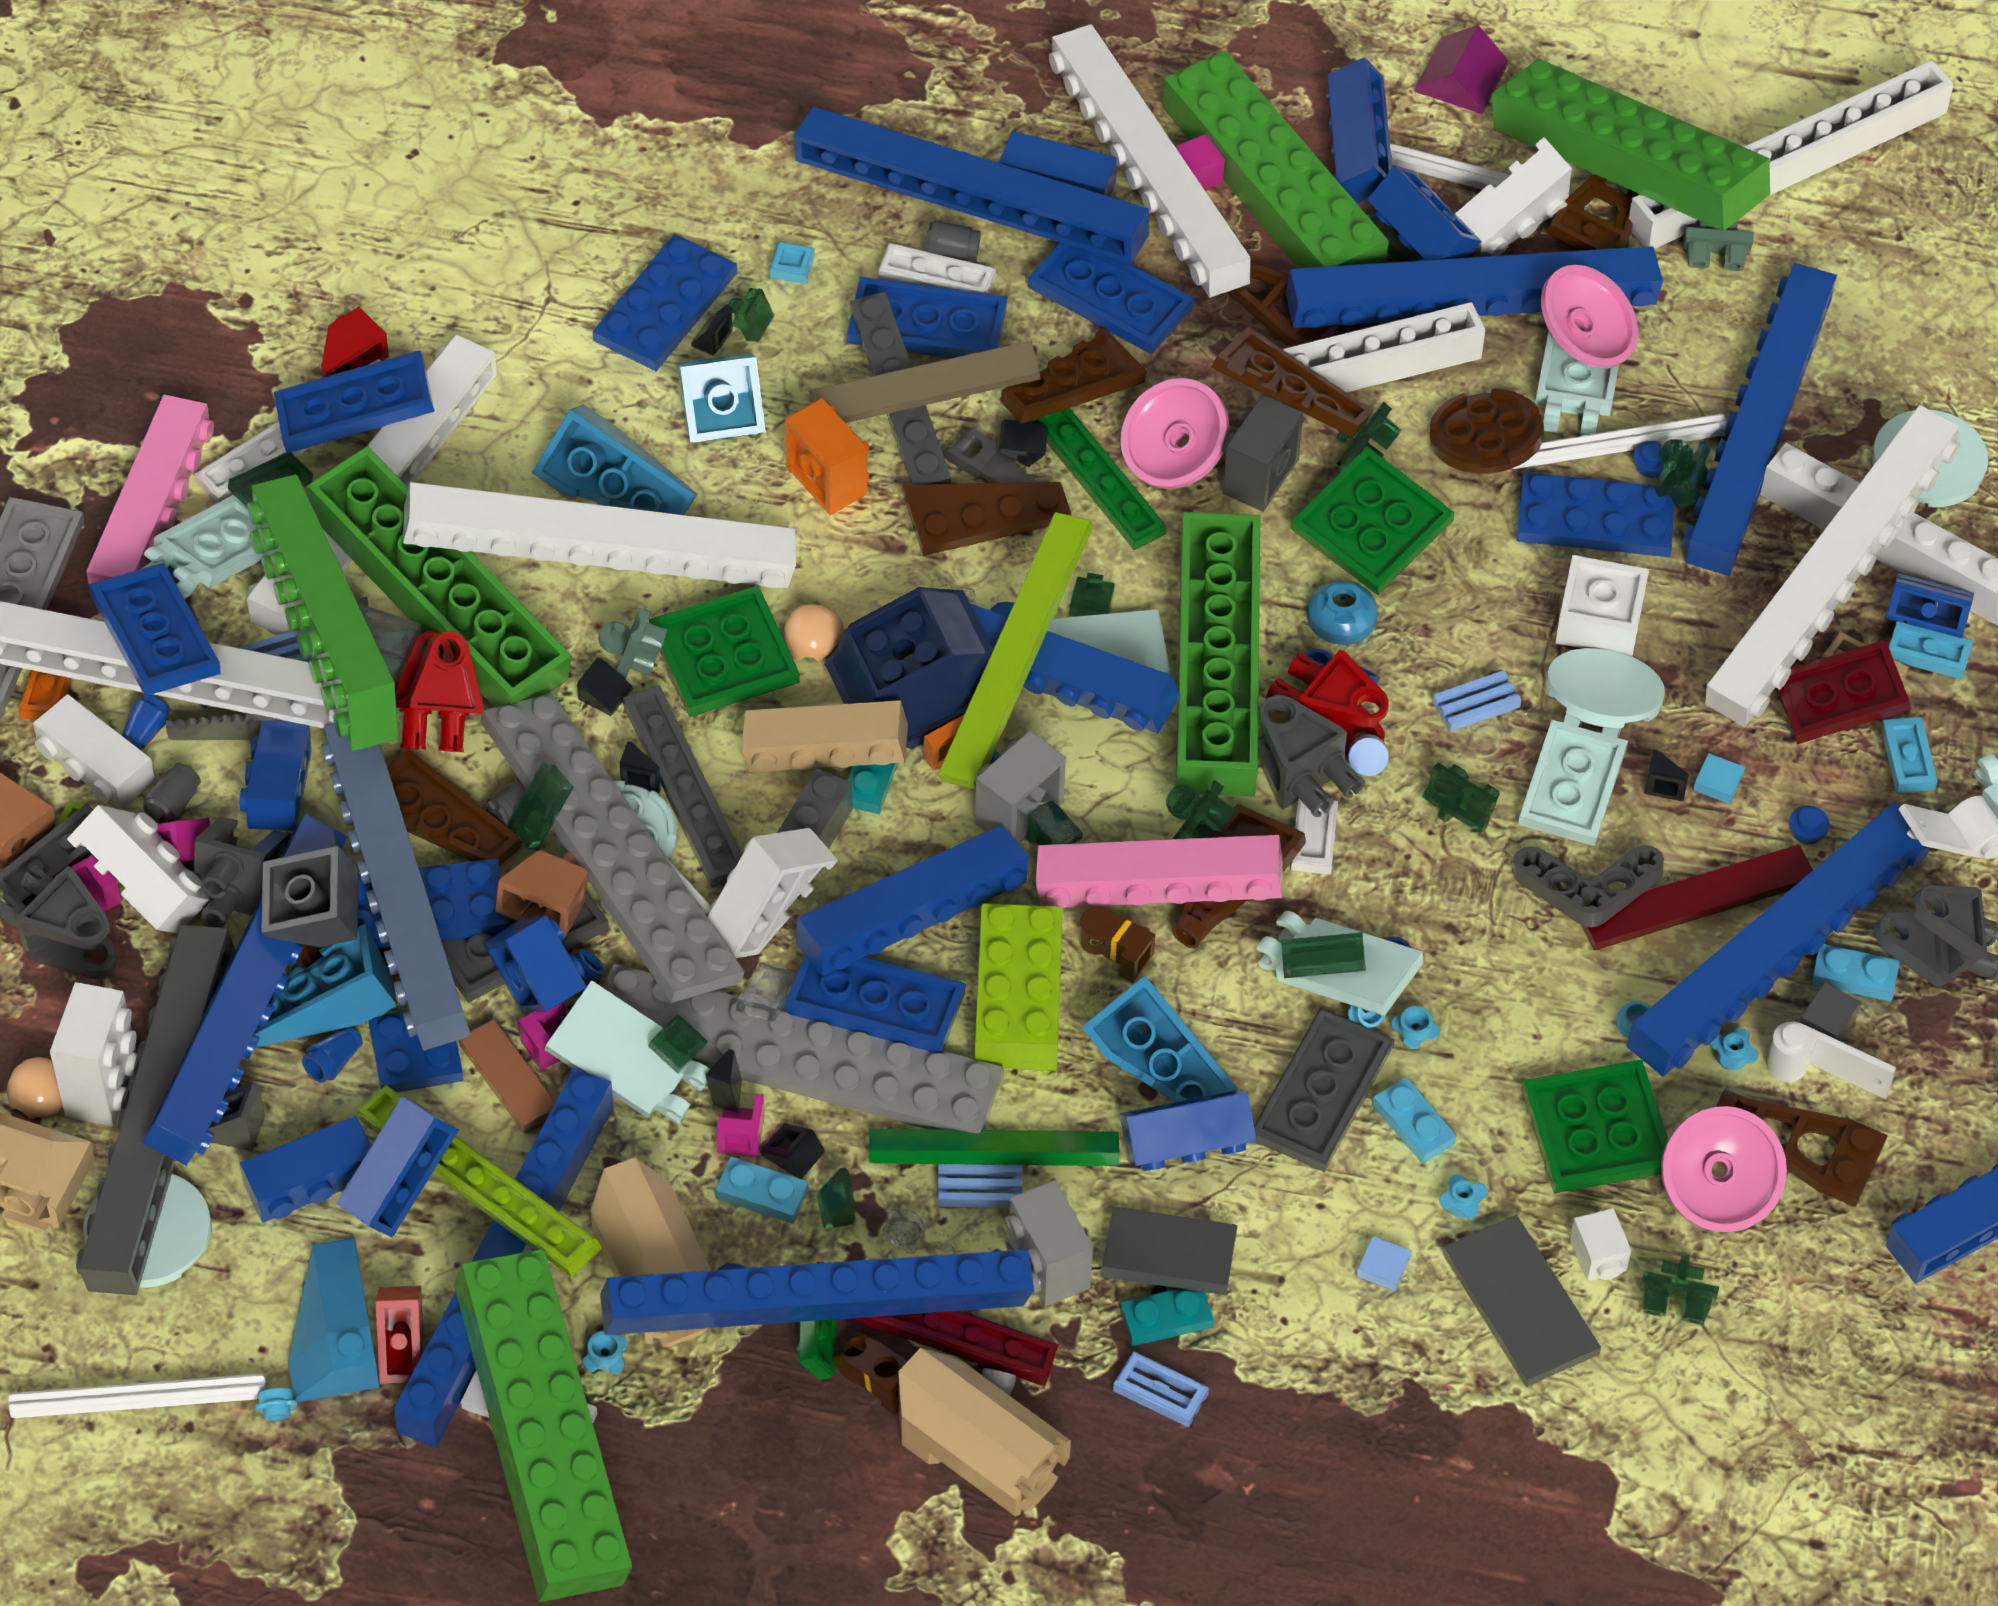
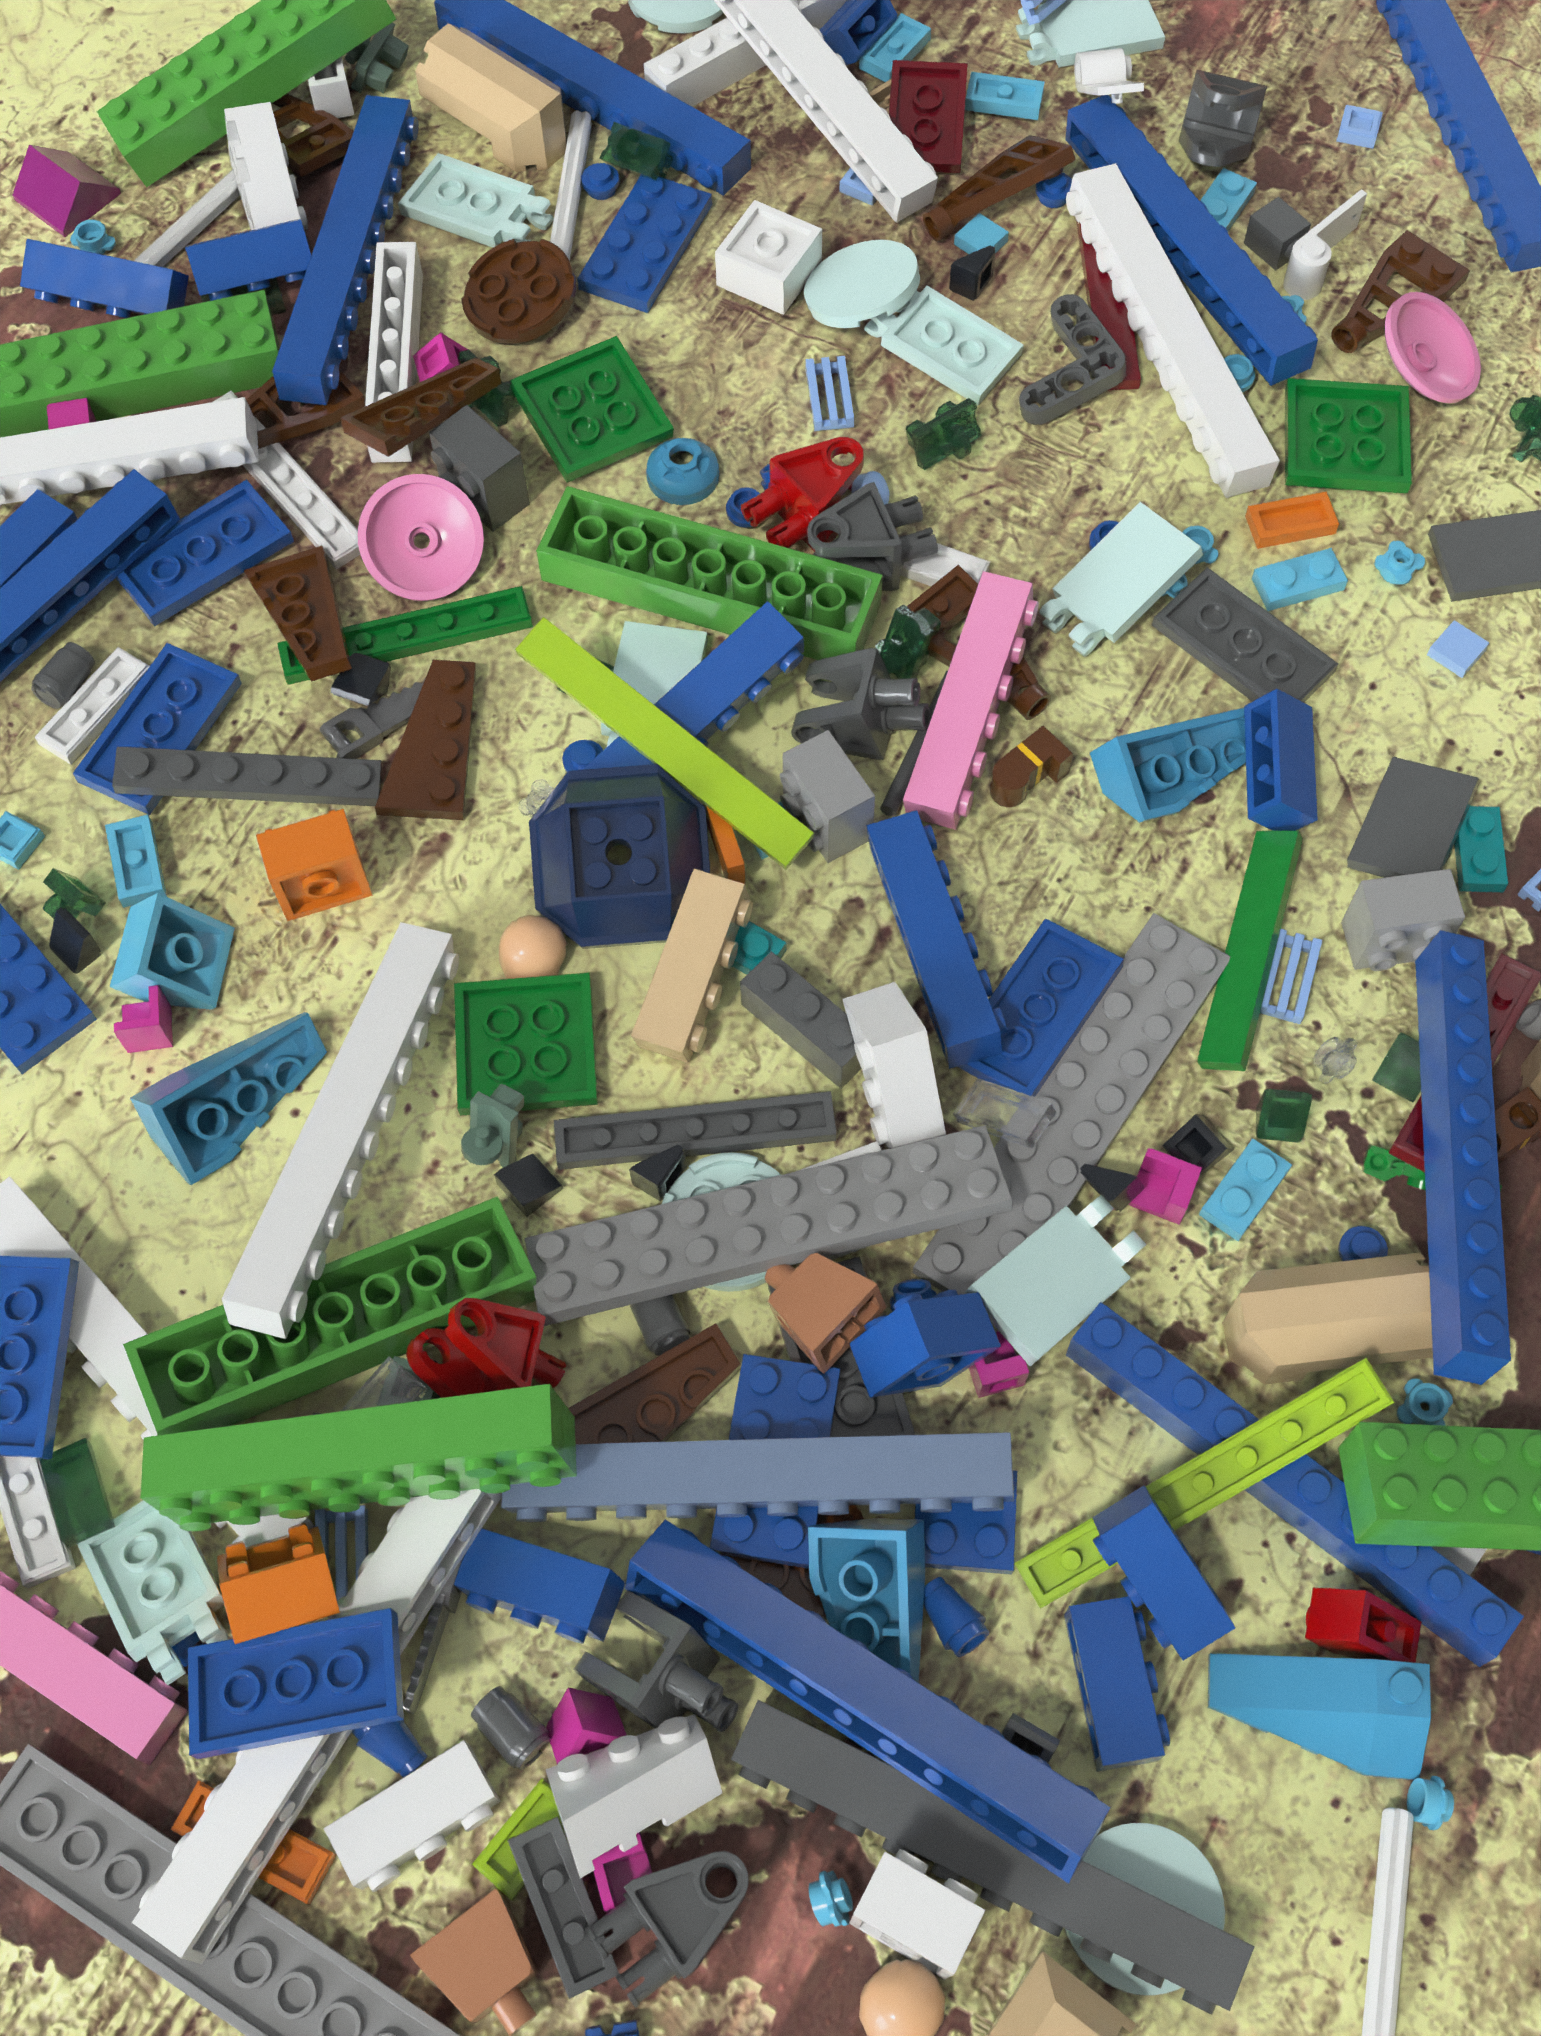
camera: 70 degrees left, 10 degrees up
dark grey slope [261,846,358,947] -> none
nougat tile [459,1019,555,1133] -> none
clear green tile [508,762,574,850] -> none
clear green tile [648,1014,708,1074] -> none
dark tan tile [809,340,1040,423] -> none
lime brick [975,903,1063,1071] -> none
clear green slope [1027,801,1083,845] -> none
clear green tile [1281,932,1366,978] -> none
bright pink dish [1541,265,1639,368] -> none
white brick [1570,1208,1631,1281] -> none
none -> medium azure plate [70,220,116,254]
none -> medium azure plate [105,815,167,908]
none -> dark pink panel [114,985,173,1053]
none -> white tile [213,391,360,570]
none -> orange container [217,1523,340,1644]
none -> dark pink panel [413,332,473,382]
none -> tan brick [415,24,567,172]
none -> dark grey piece [791,648,932,760]
none -> reddish brown plate [923,135,1076,242]
none -> white brick [1066,164,1280,498]
none -> orange tile [1245,491,1339,549]

